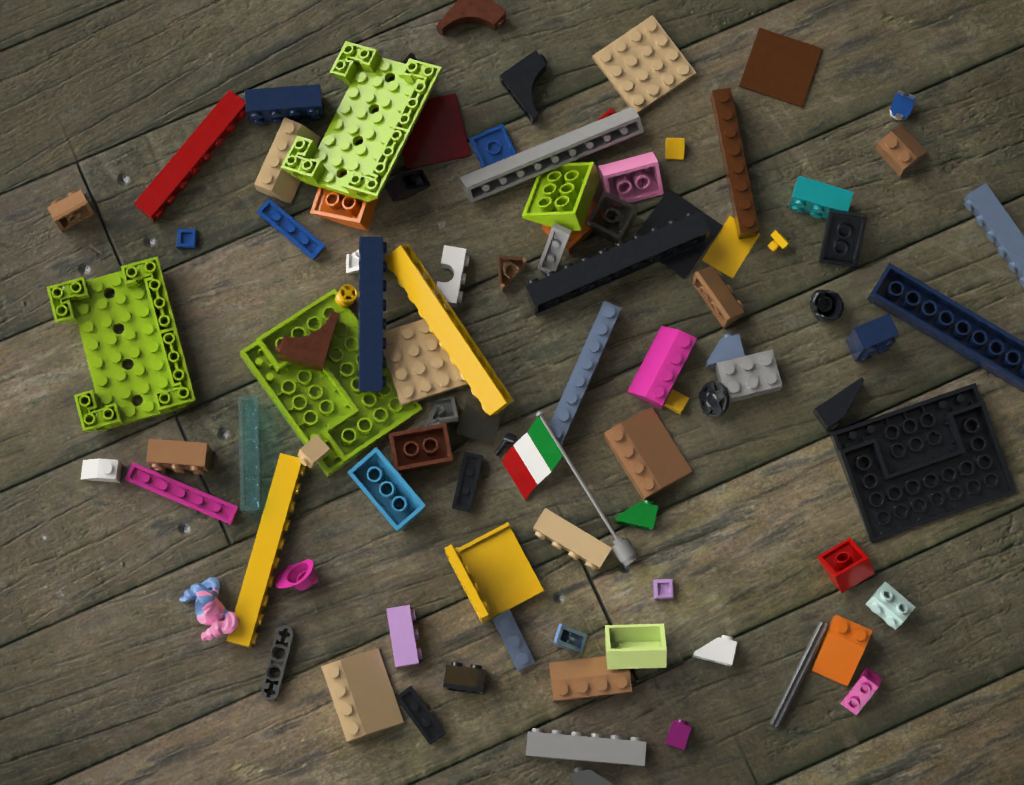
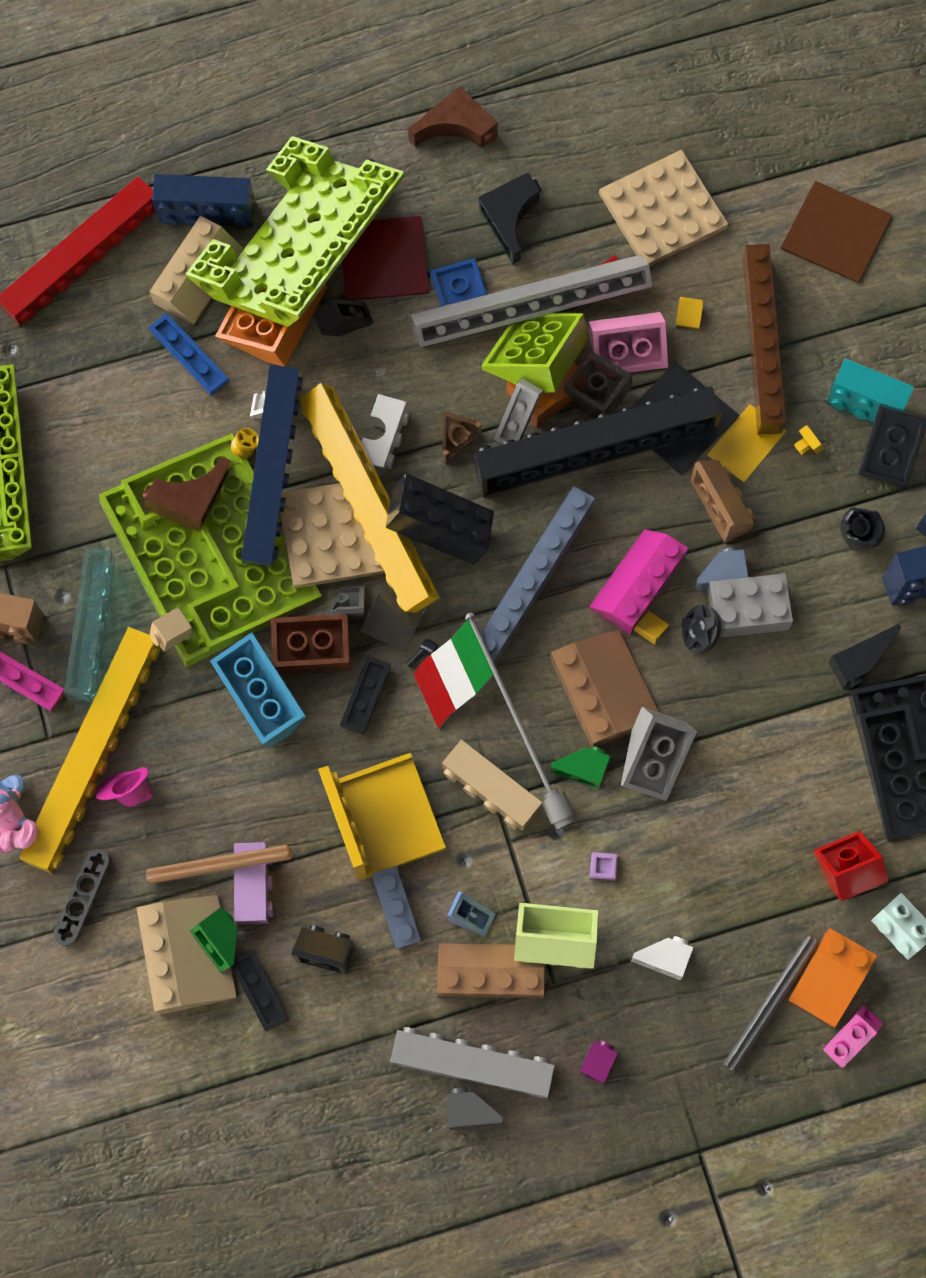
camera: 10 degrees right, 5 degrees down
blue tile [177,229,197,249] -> none
none -> medium nougat axle [146,845,292,883]
none -> green slope [189,906,237,973]
none -> black brick [385,473,494,565]
none -> light grey slope [621,707,697,801]

